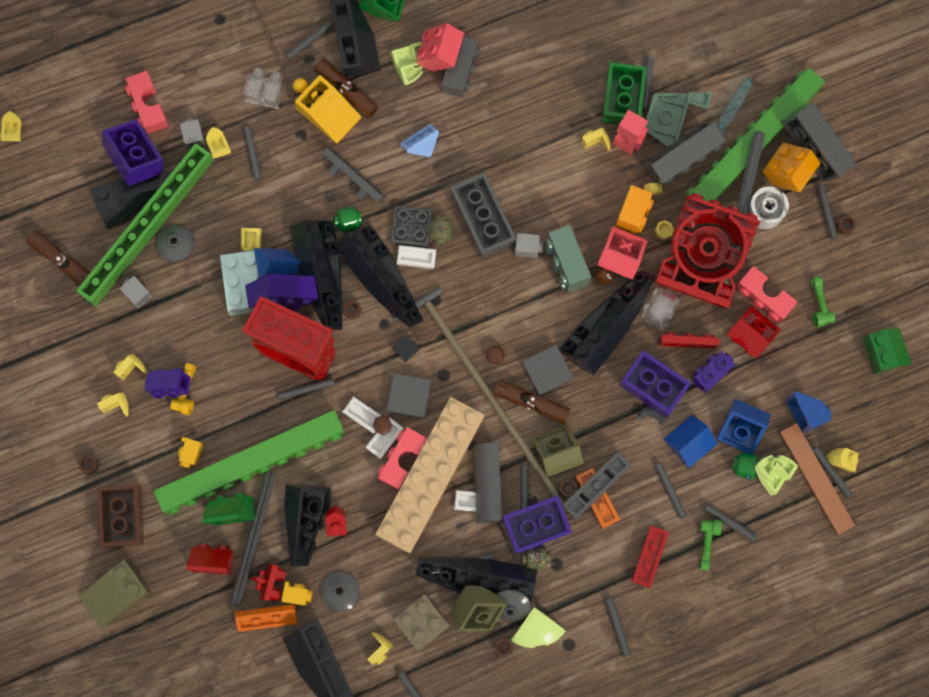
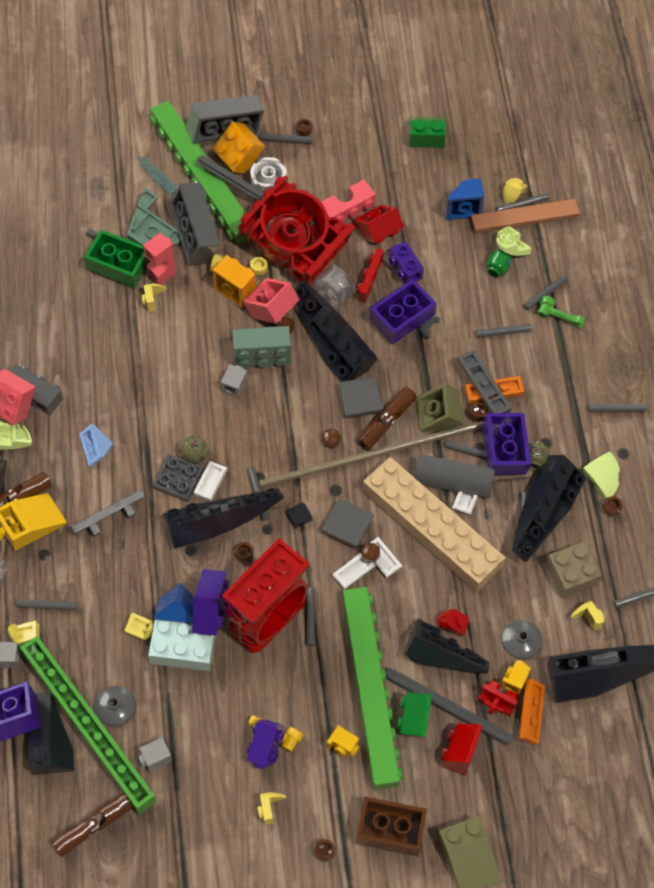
camera: 70 degrees left, 15 degrees down
light yellow plate [113,354,147,380] -> none
black wedge [289,220,343,331] -> none
green head [333,207,362,233] -> none
coral arch [377,427,428,491] -> none
olive slope [449,586,508,631] -> none
dark grey brick [450,172,517,260] -> none
dark grey dish [496,589,531,622] -> none
red plate [631,526,669,589] -> none
blue slope [663,415,718,469] -> none
blue slope [717,399,770,455] -> none
bright green brick [810,276,835,328] -> none

